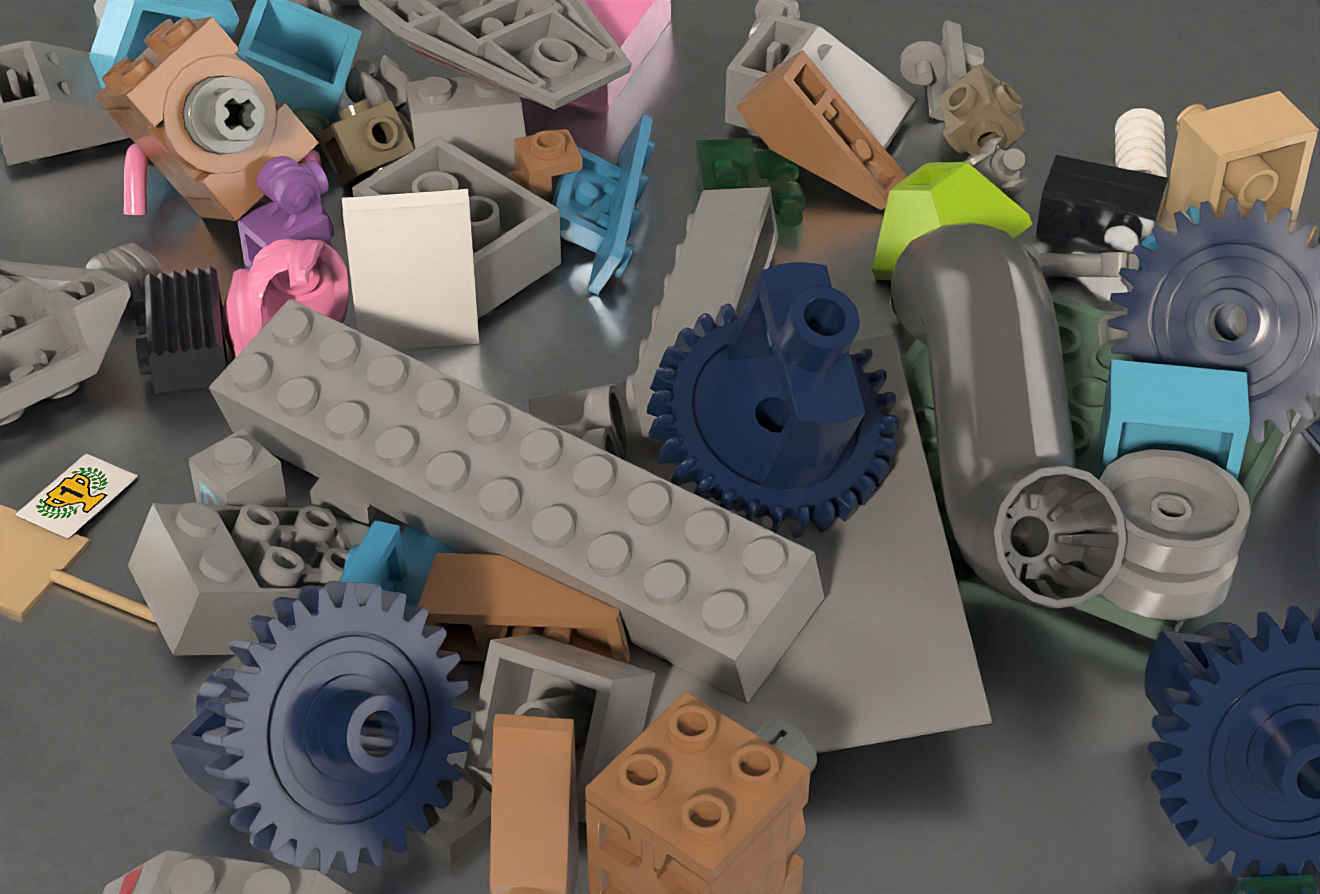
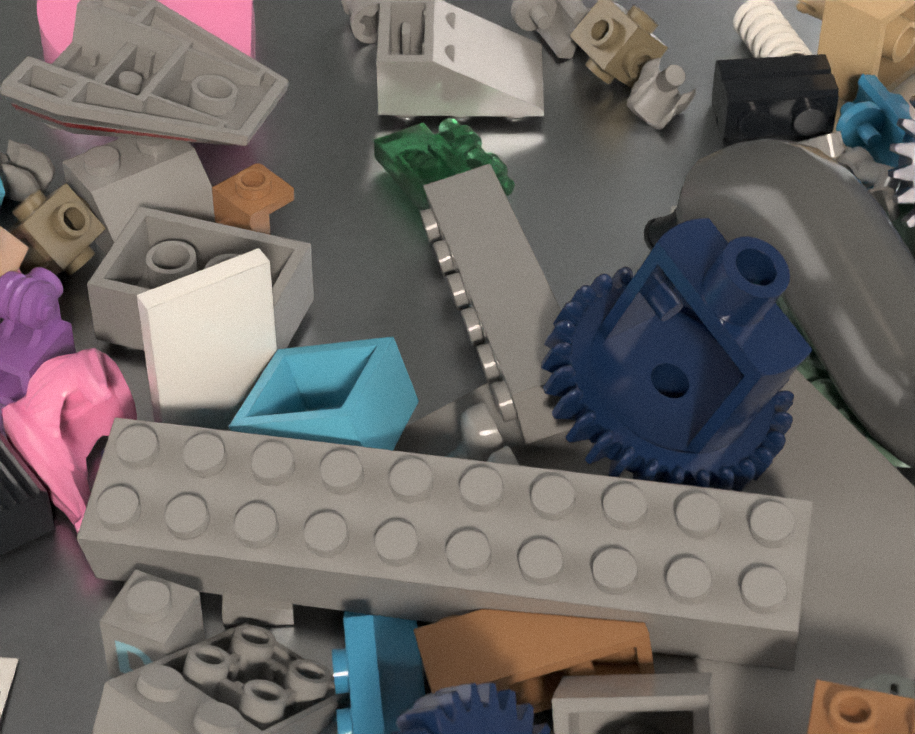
camera: 25 degrees left, 0 degrees up
dark azure bracket [551,114,655,295] -> none
medium nougat slope [736,50,907,210] -> none
lime slope [872,162,1032,280] -> none
none -> medium azure piece [228,336,419,450]

